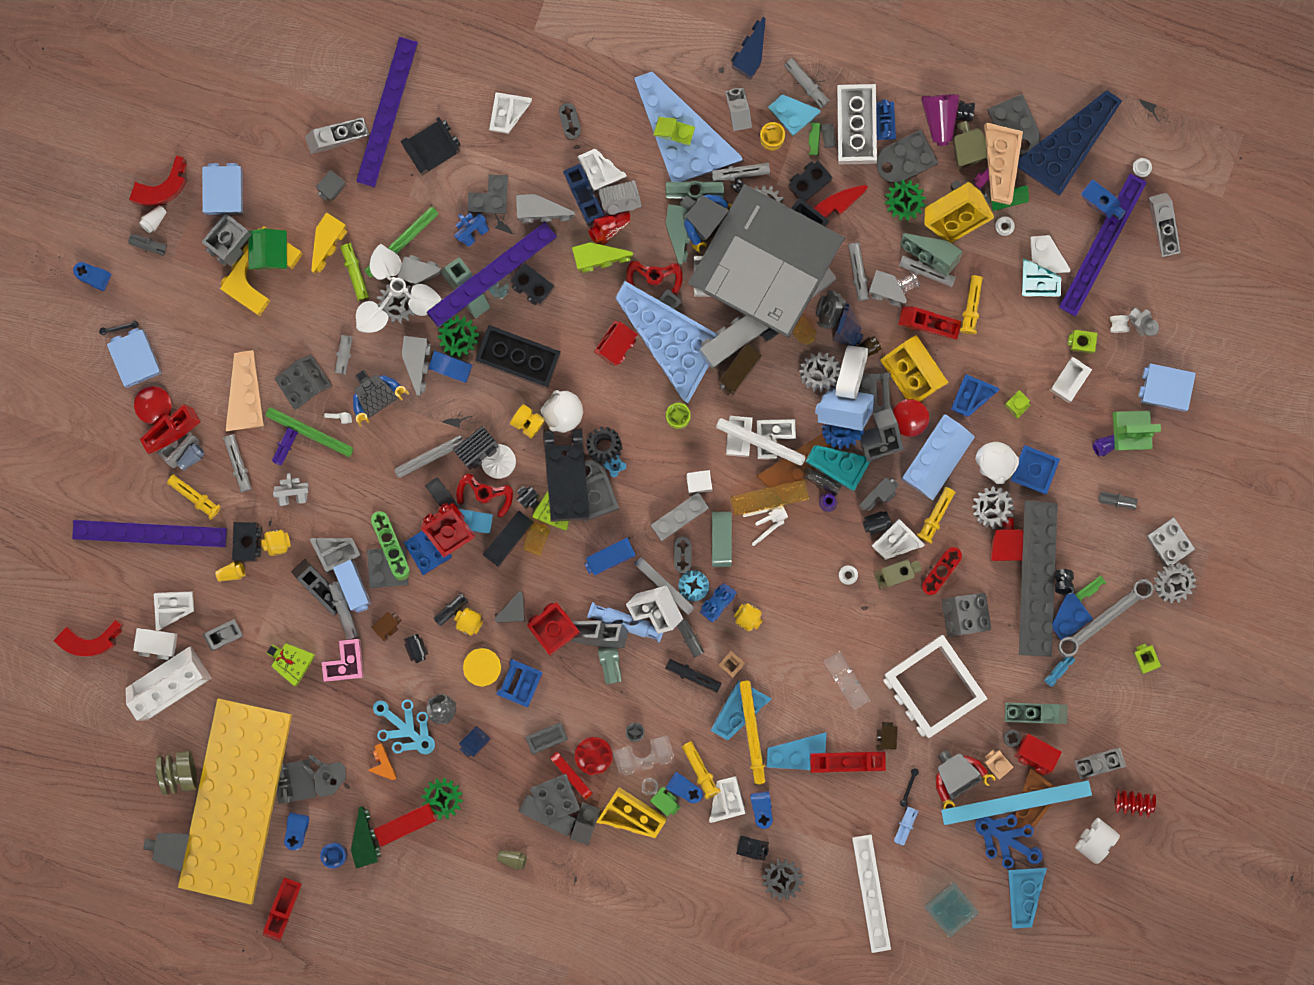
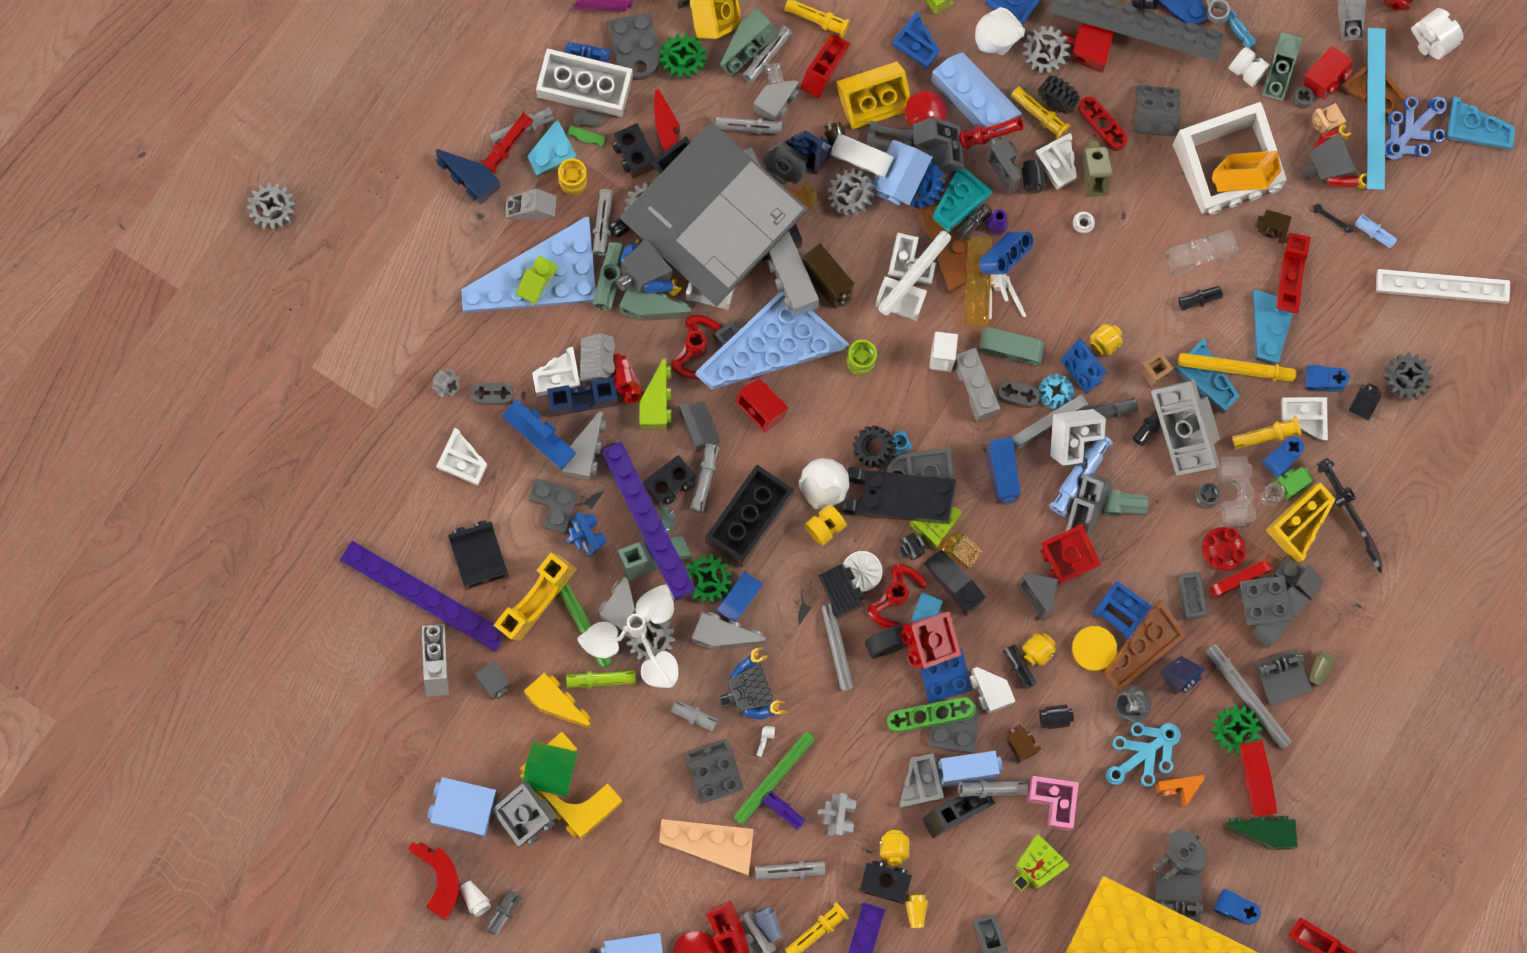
camera: 85 degrees left, 10 degrees down
blue wheel [320,842,348,869] -> none
clear light blue brick [923,882,979,938] -> none
none -> light grey gear [432,369,460,398]
none -> red pin [480,112,534,174]
none -> yellow arch [494,553,577,641]
none -> blue bracket [502,400,576,469]
none -> dark grey panel [679,401,720,452]
none -> light grey pin [690,444,720,513]
none -> red pin [959,117,1024,150]
none -> white slope [969,667,1016,714]
none -> blue beam [980,231,1034,275]
none -> black tyre [1038,75,1080,114]
none -> dark orange wing [1102,600,1187,692]
none -> light grey brick [1151,380,1220,476]
none -> black axle [1178,286,1223,311]
none -> light grey axle [1206,644,1291,749]
none -> light orange window [1212,151,1282,192]
none -> white wheel [1228,47,1270,87]
none -> dark grey hinge [1254,649,1313,706]
none -> black sword [1317,458,1382,573]

